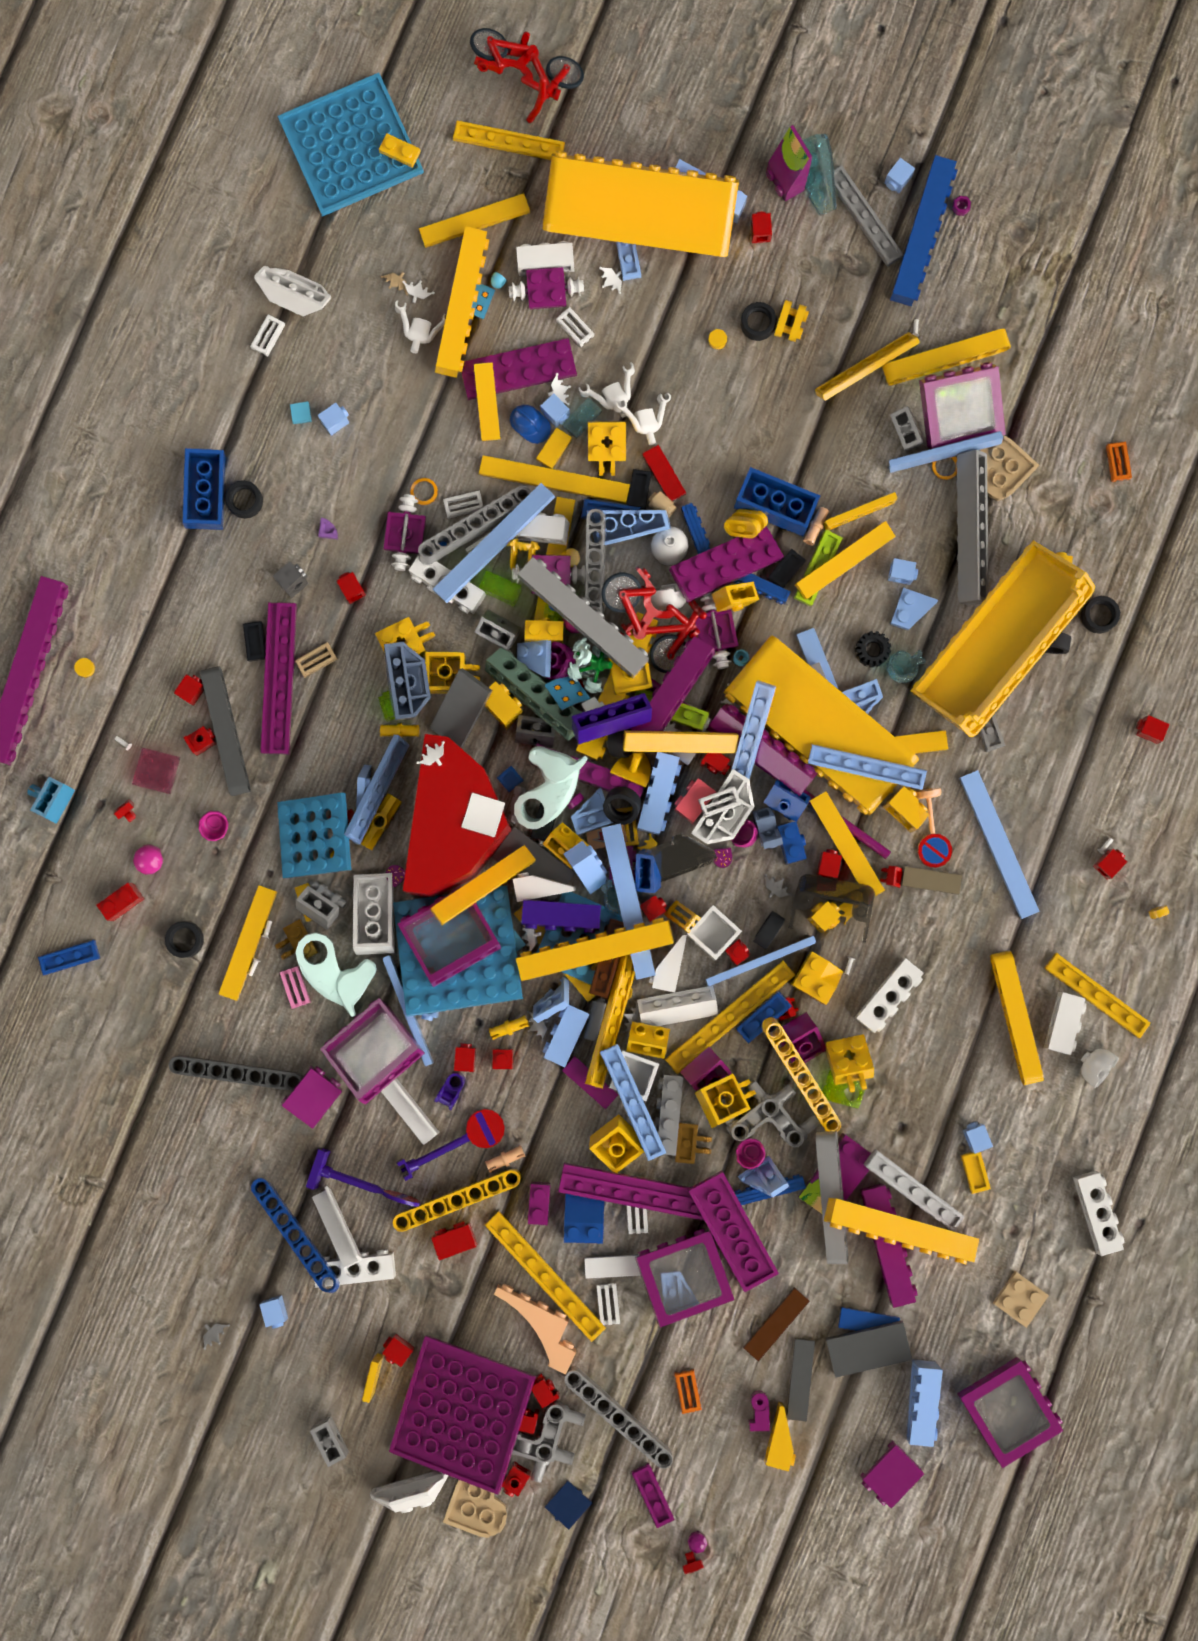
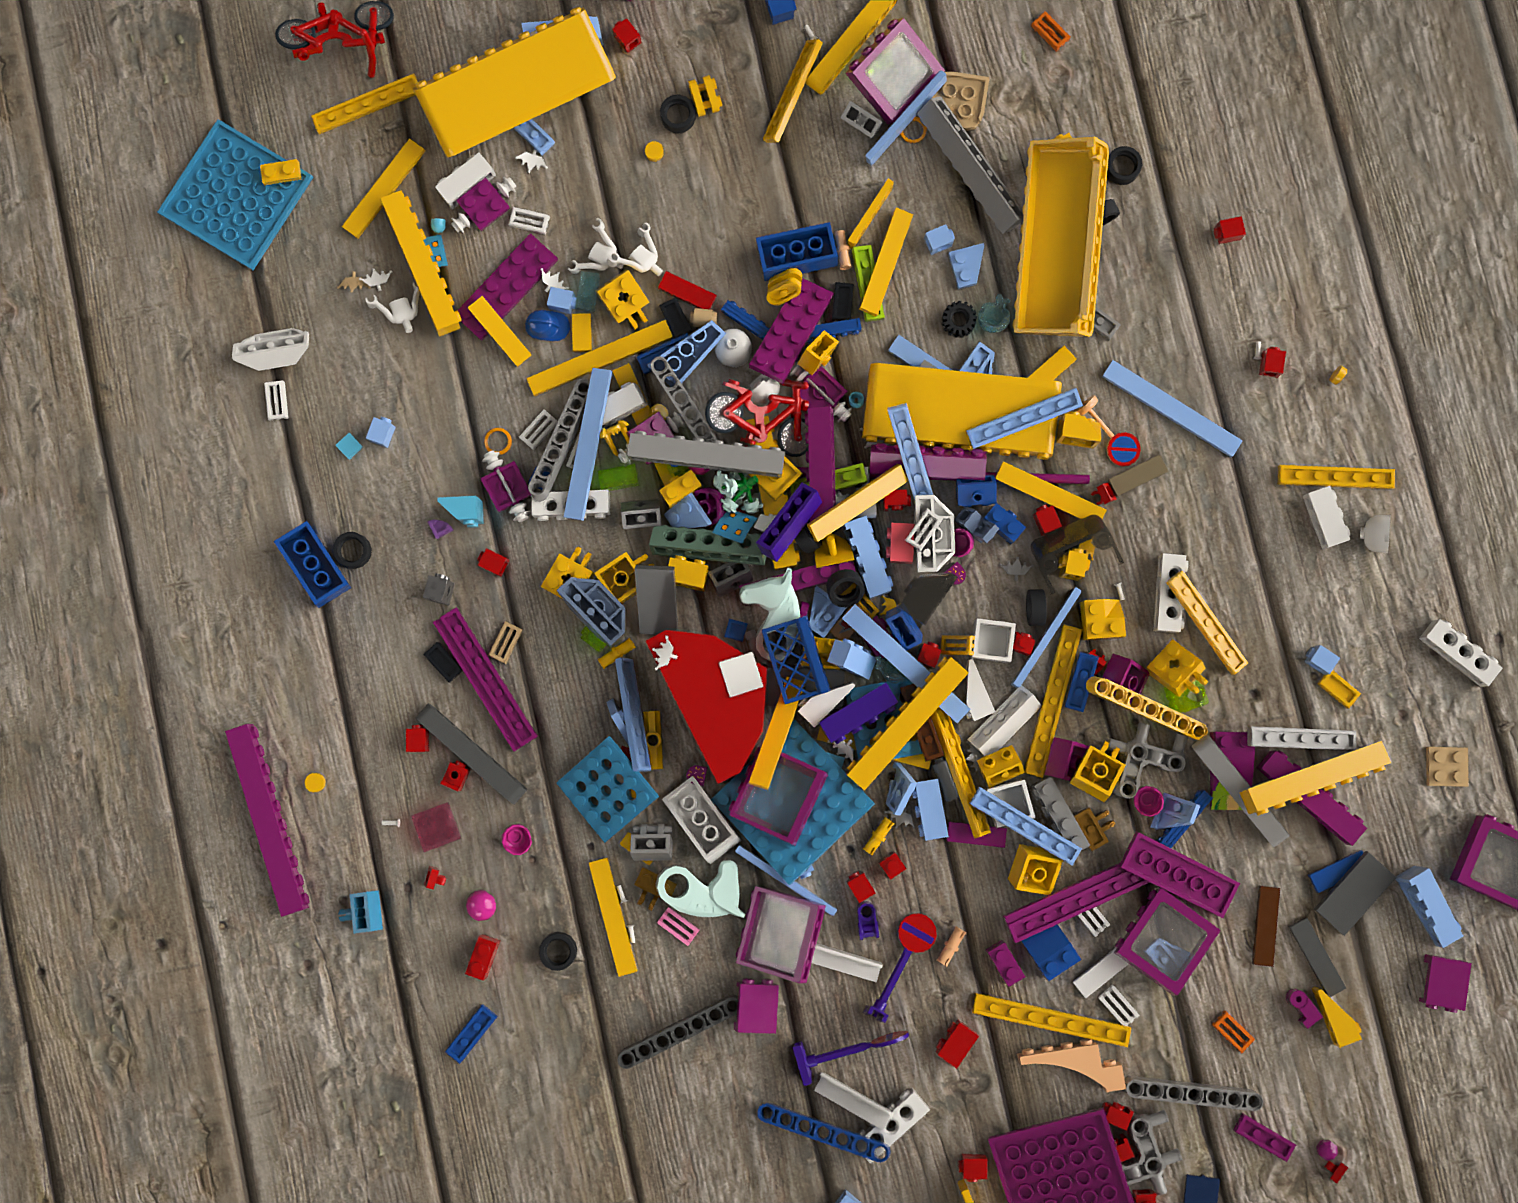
camera: 30 degrees left, 0 degrees up
yellow beam [393,1168,521,1232] -> none
yellow beam [990,950,1044,1085] -> none
none -> medium azure slope [437,496,484,528]
none -> blue fence [761,615,830,704]
none -> yellow tile [1166,571,1248,675]

